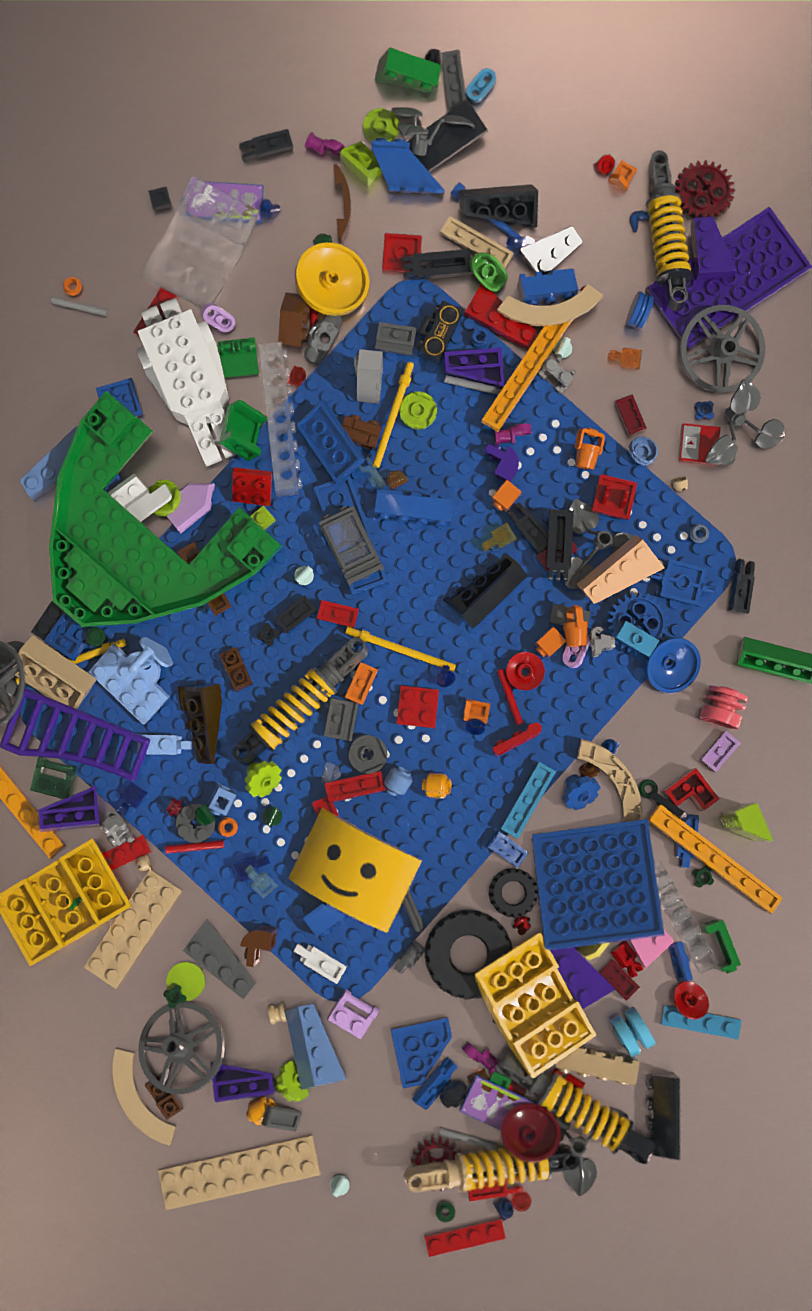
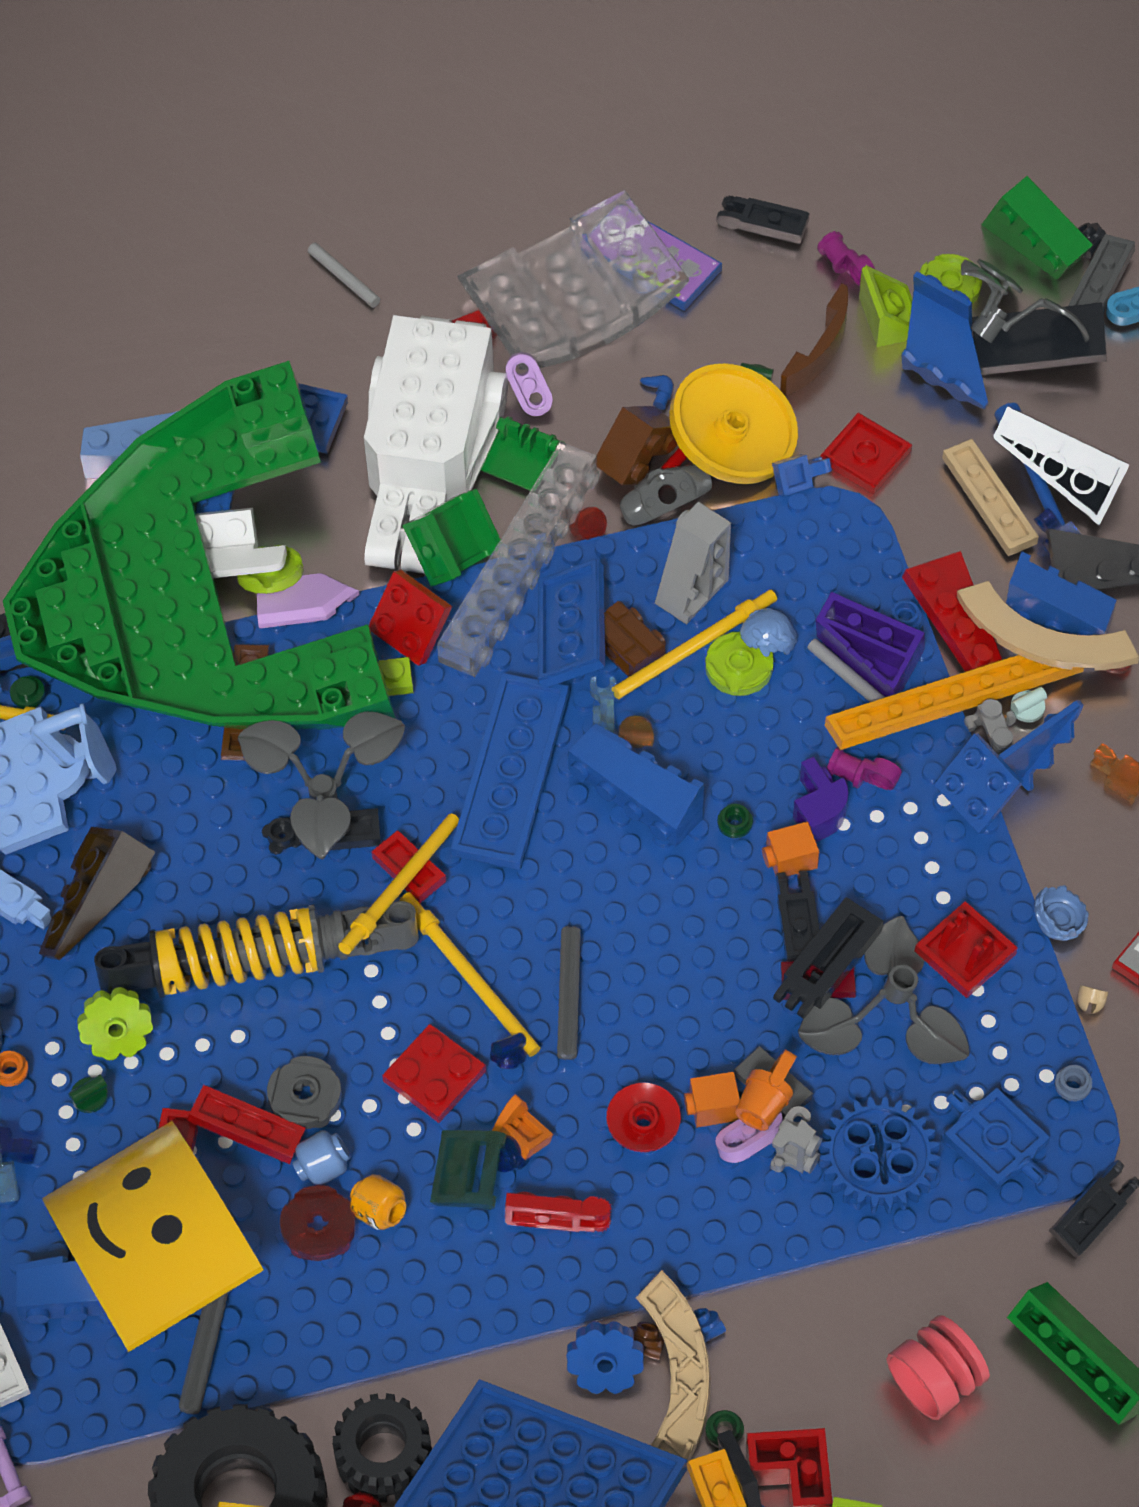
camera: 35 degrees right, 25 degrees down
orange plate [63,277,82,296] -> none
black plate [148,186,172,211] -> none
medium blue brick [207,782,236,815] -> none
reddish brown slope [219,647,253,692] -> none
clear blue plate [260,199,280,218] -> none
light aqua plate [294,565,314,585] -> none
dark grey door [319,506,384,587] -> none
clear plate [321,762,341,783] -> none
dark grey plate [324,698,359,742] -> none
orange plate [345,662,378,705] -> none
dark grey plate [375,322,416,356] -> none
dark grey hinge [394,939,425,974] -> none
black hinge [401,249,472,280] -> none
black piece [417,301,463,365] -> none
black wedge [443,555,528,629] -> none
bright green piece [469,252,508,292] -> none
clear yellow plate [481,523,517,552] -> none
plate [486,830,529,868] -> none
red bar [497,669,523,725] -> none
dark azure plate [501,762,556,839] -> none
orange piece [575,427,605,470] -> none
light nougat wedge [577,535,664,604] -> none
dark red plate [615,394,647,436] -> none
dark azure plate [615,621,660,657] -> none
blue dish [646,637,701,693] -> none
lavender plate [701,731,741,773] -> none
none -> dark grey plant [238,712,405,859]
none -> clear red plate [280,1185,356,1261]
none -> yellow bar [338,813,459,955]
none -> clear green plate [430,1130,507,1210]
none -> dark grey axle [557,926,581,1060]
none -> blue animal [640,375,674,410]
none -> dark green plate [717,804,753,838]
none -> medium blue hair [740,608,797,657]
none -> blue plate [772,454,832,496]
none -> blue piece [934,700,1084,834]

